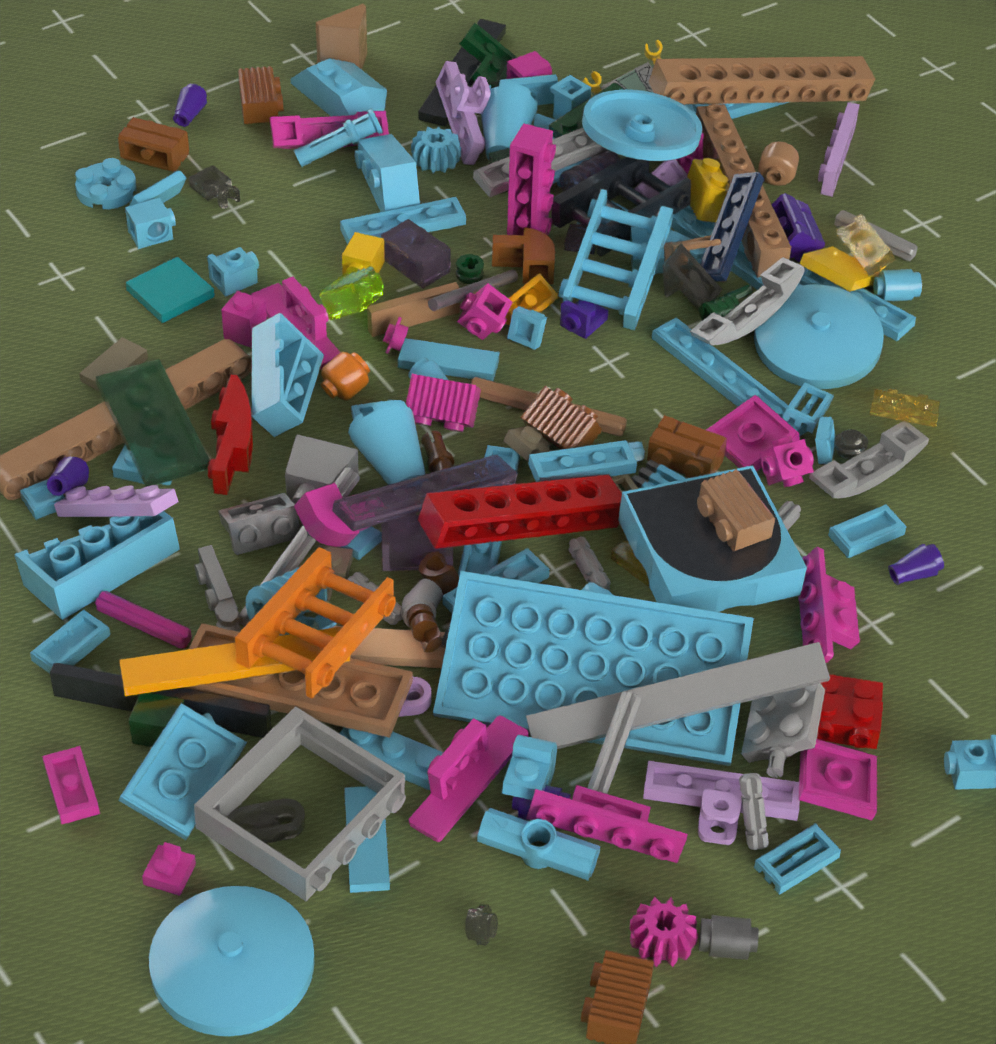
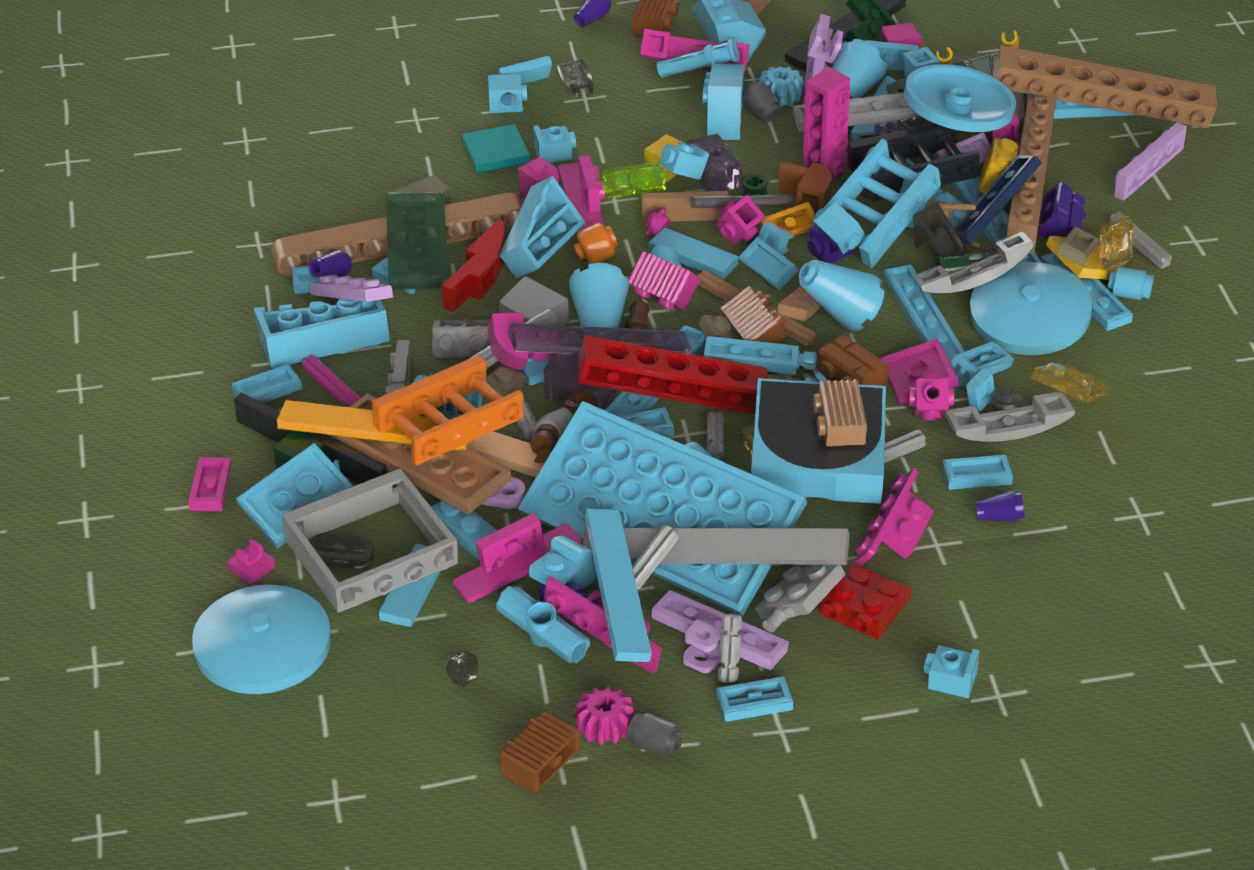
camera: 25 degrees right, 5 degrees down
medium azure plate [75,158,137,209] -> none
dark orange brick [118,117,189,172] -> none
medium azure plate [340,197,466,245] -> none
medium nougat head [758,141,799,186] -> none
dark pink tile [799,739,877,820] -> none
none -> medium azure tile [585,508,652,662]
none -> medium azure brick [659,142,710,180]
none -> medium azure tile [738,237,799,291]
none -> flat silver brick [742,81,781,123]
none -> medium nougat tile [777,286,822,321]
none -> medium azure cone [799,260,884,332]
none -> medium azure brick [814,201,865,254]
none -> dark tan tile [1057,227,1100,266]

